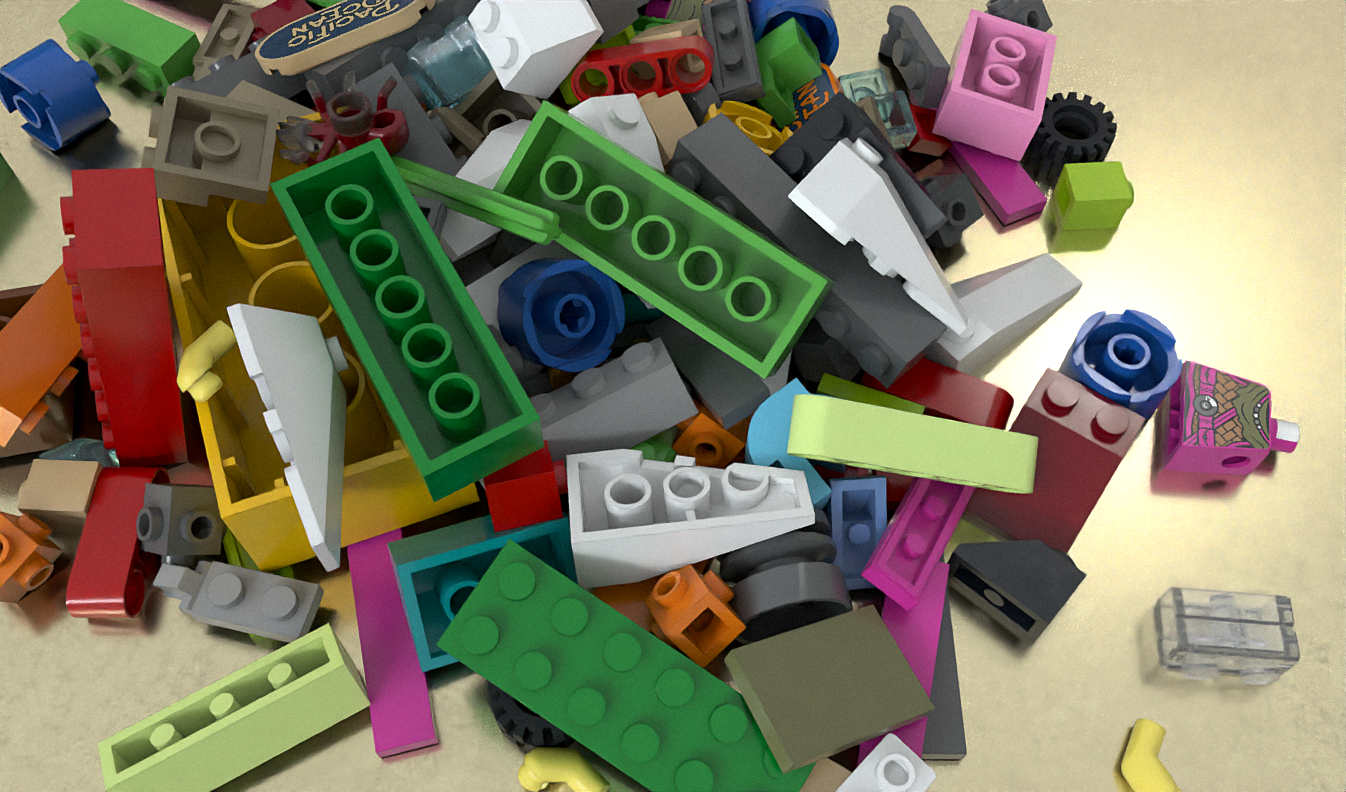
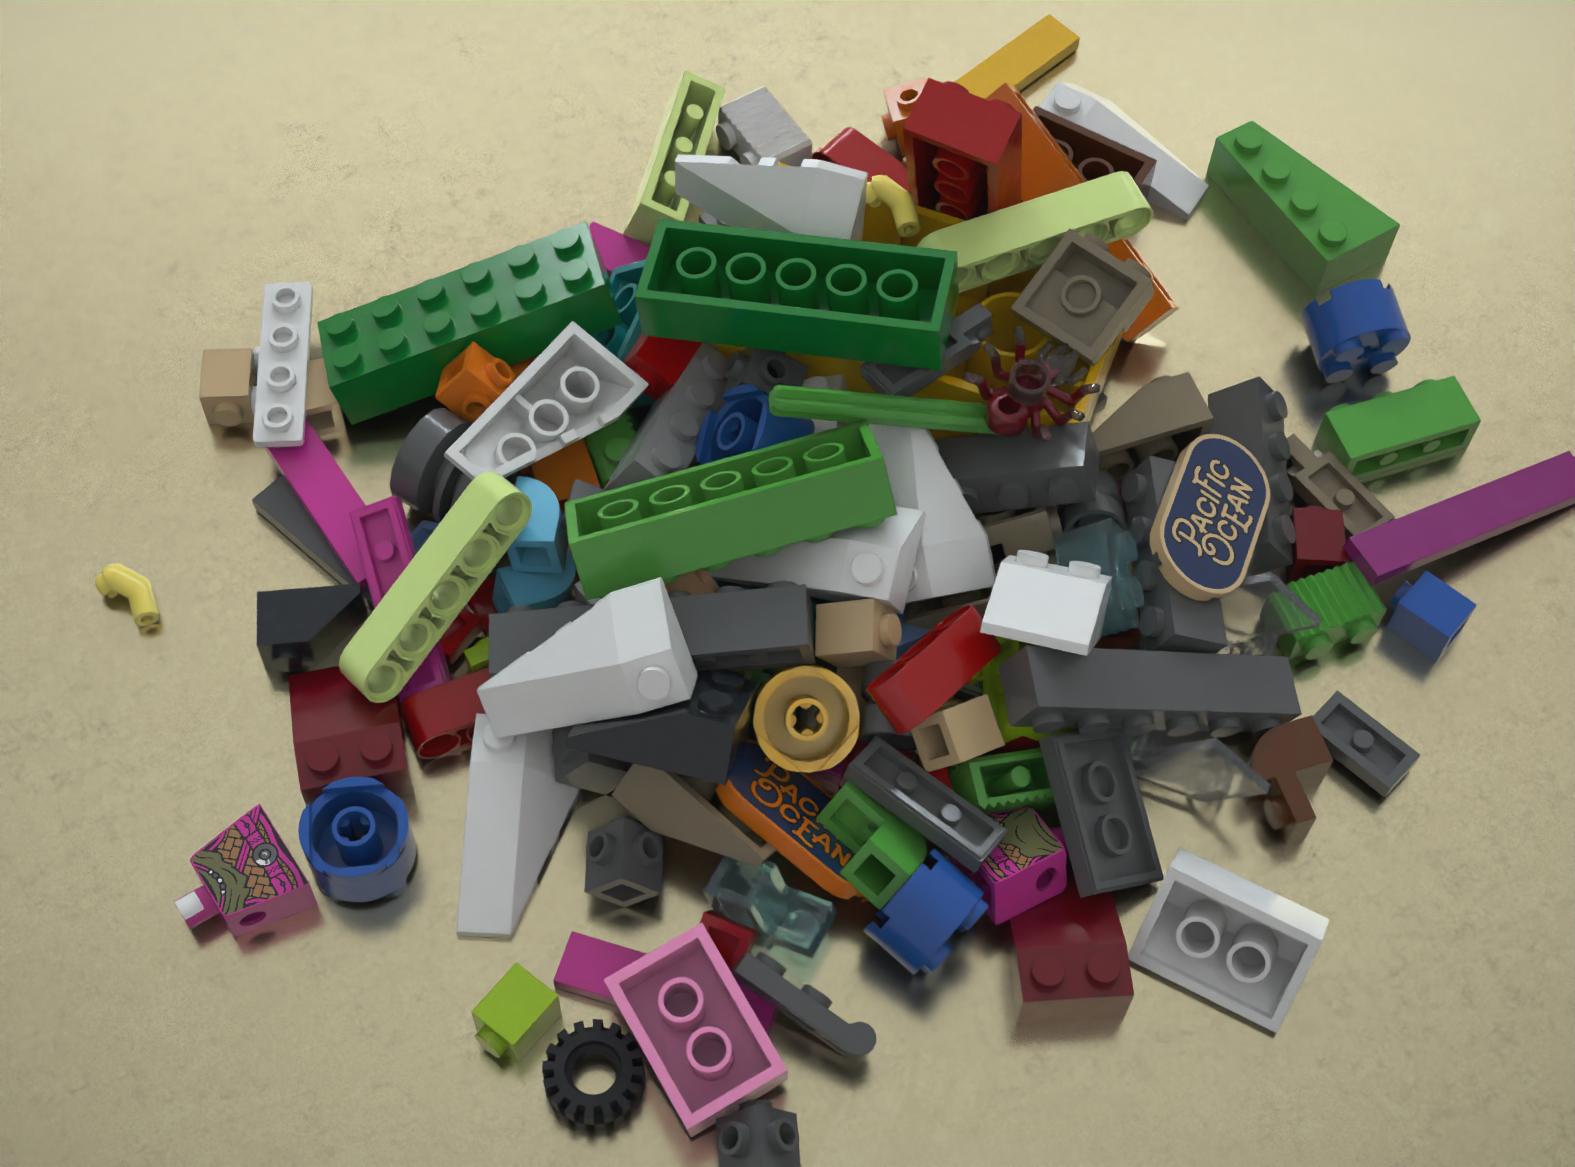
camera: 130 degrees right, 0 degrees up
olive tile [724,604,936,774] -> none
clear brick [1153,587,1300,685] -> none
none -> white brick [716,86,813,166]
none -> yellowish green beam [917,171,1153,293]

